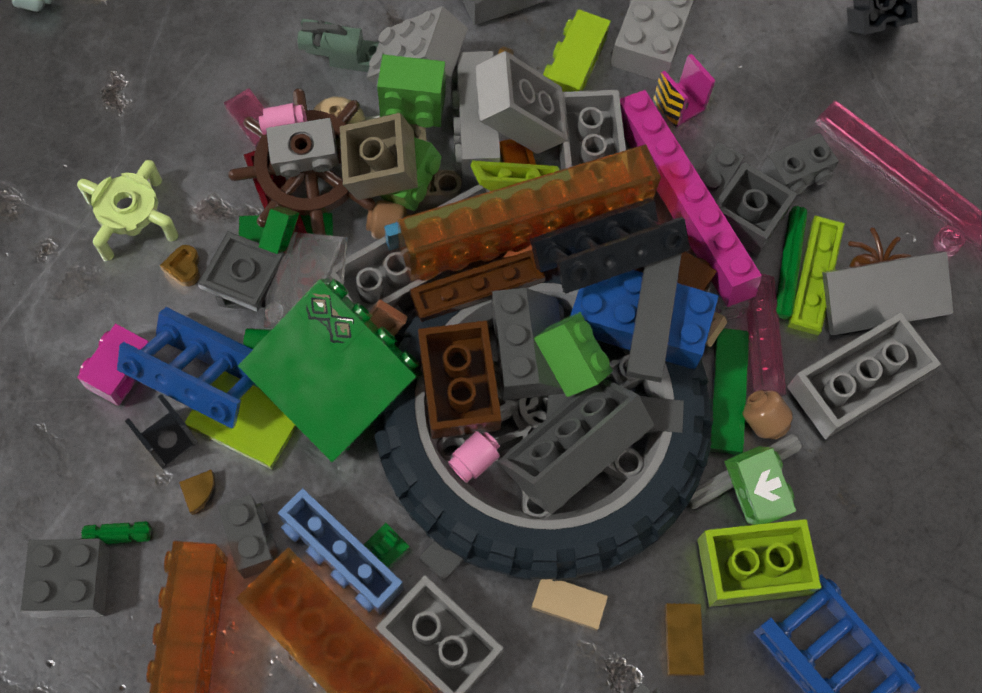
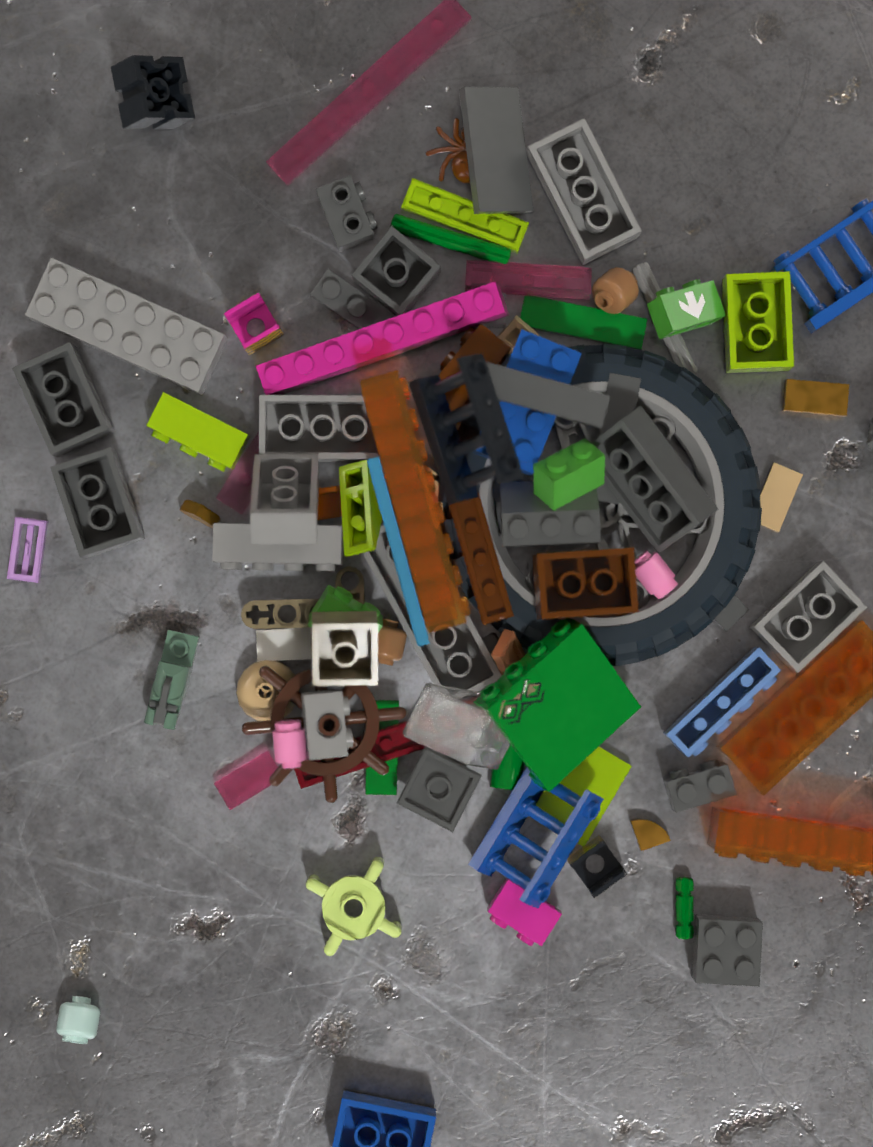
camera: 80 degrees left, 20 degrees up
pearl gold tile [160,245,200,287] -> none
green piece [258,206,299,254] -> none
green tile [363,523,410,569] -> none
light grey brick [366,6,468,86] -> none
bright green brick [377,54,446,128] -> none
clear pink bush [933,225,966,256] -> none

